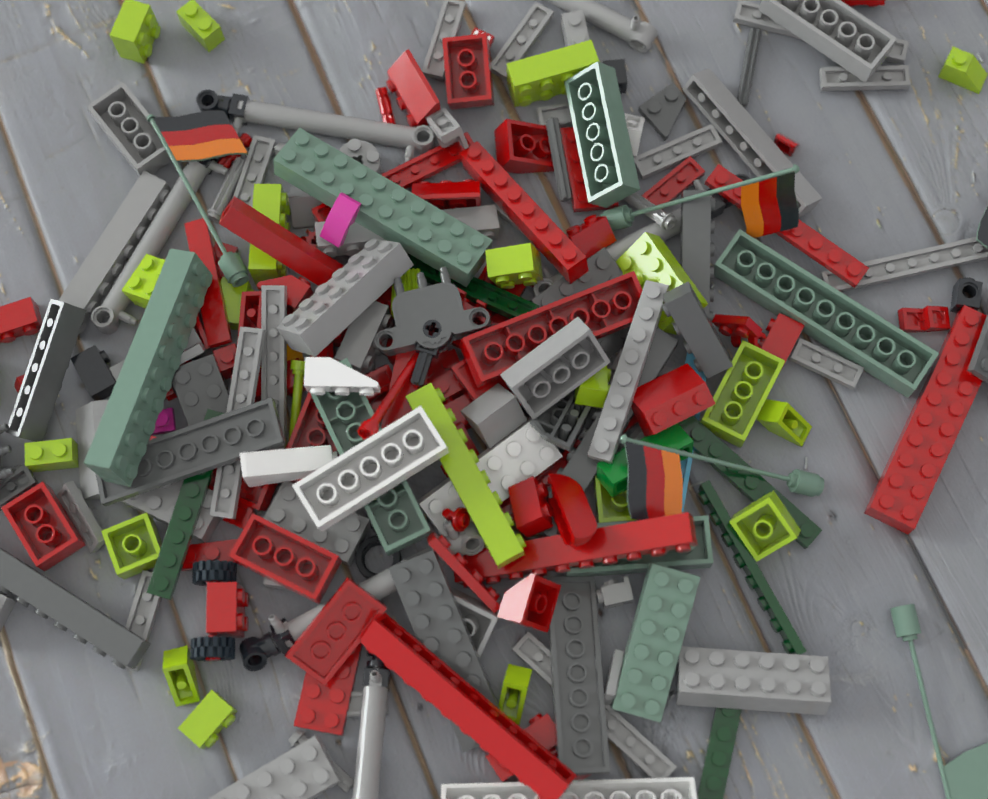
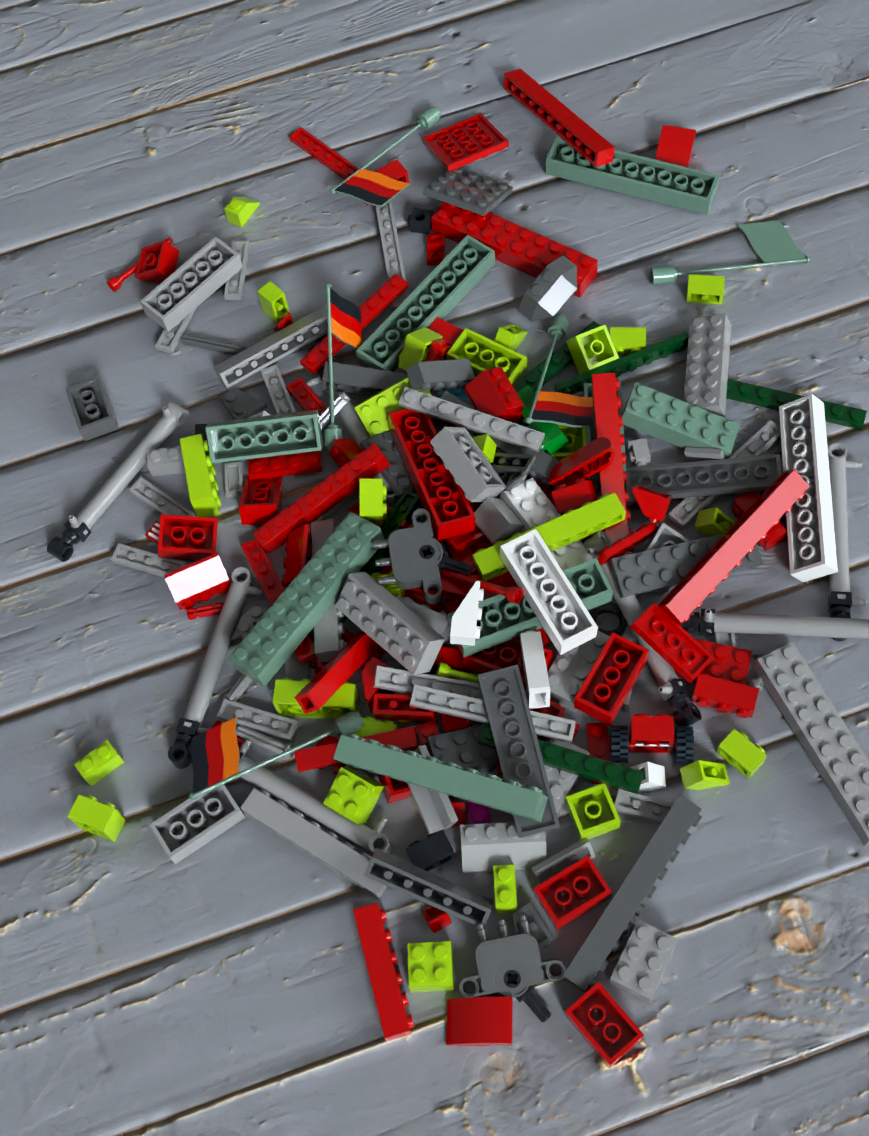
camera: 80 degrees left, 10 degrees down
dark pink slope [320,192,361,248] -> none
light grey panel [426,108,469,149] -> none
red plate [442,507,470,532] -> none
dark grey axle [546,117,572,202] -> none
light grey plate [789,338,864,390] -> none
none -> lime brick [257,281,290,323]
none -> lime brick [398,327,443,371]
none -> dark grey wedge [518,255,577,322]
none -> lime brick [609,327,646,356]
none -> white slope [618,762,666,792]
none -> lime brick [686,274,725,304]
none -> red brick [692,673,759,718]

